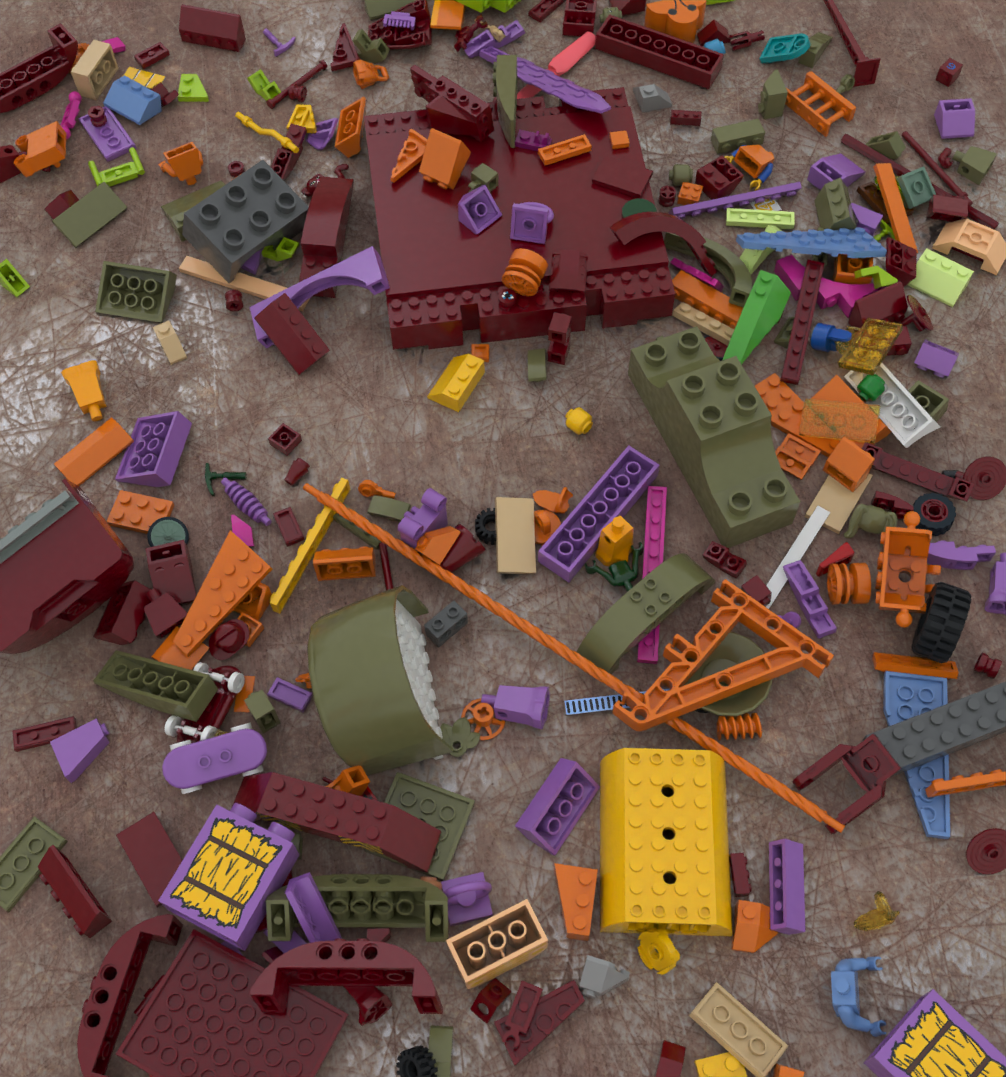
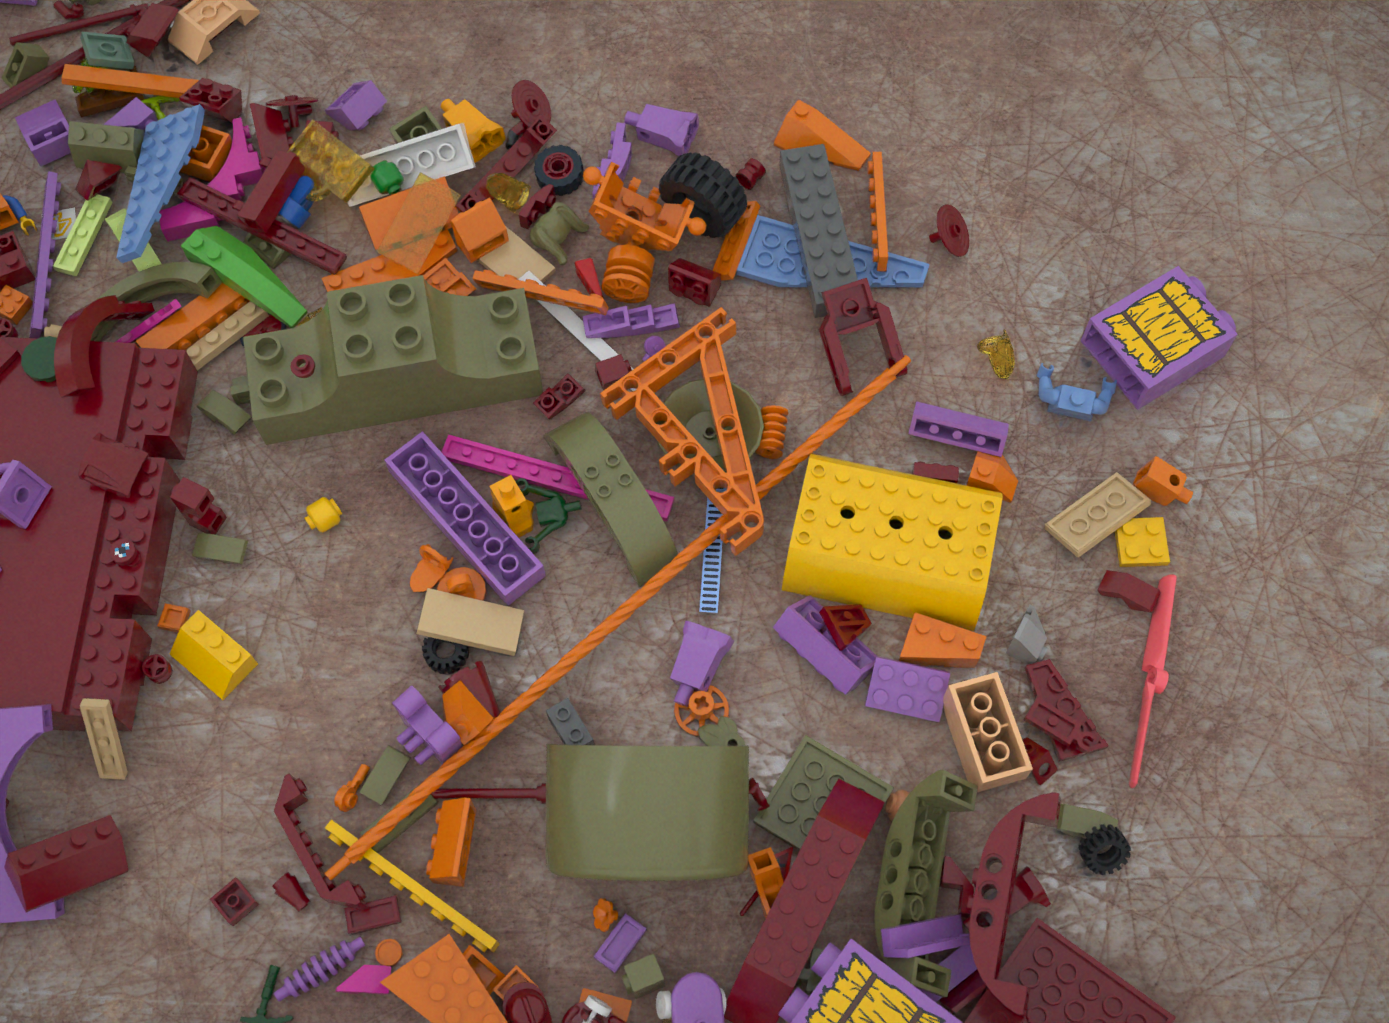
camera: 80 degrees left, 5 degrees up
medium lavender tile [441,872,493,926] -> none
orange wheel [502,248,548,296] -> none
yellow plate [638,928,680,975] -> none
lime slope [854,266,898,289] -> none
yellowish green slope [907,248,974,307] -> none
none -> dark red slope [75,160,122,201]
none -> tan plate [80,698,128,780]
none -> dark red wheel [142,654,173,684]
none -> olive slope [197,390,251,435]
none -> dark red brick [232,150,306,233]
none -> dark red slope [274,773,368,910]
none -> dark red plate [290,354,315,378]
none -> orange piece [375,939,402,966]
none -> light orange piece [440,99,506,163]
none -> orange plate [472,270,609,315]
none -> clear yellow piece [486,173,531,213]
none -> dark red slope [668,258,721,307]
none -> dark red piece [749,777,770,811]
none -> dark red wing [819,604,872,651]
none -> medium lavender plate [865,656,950,722]

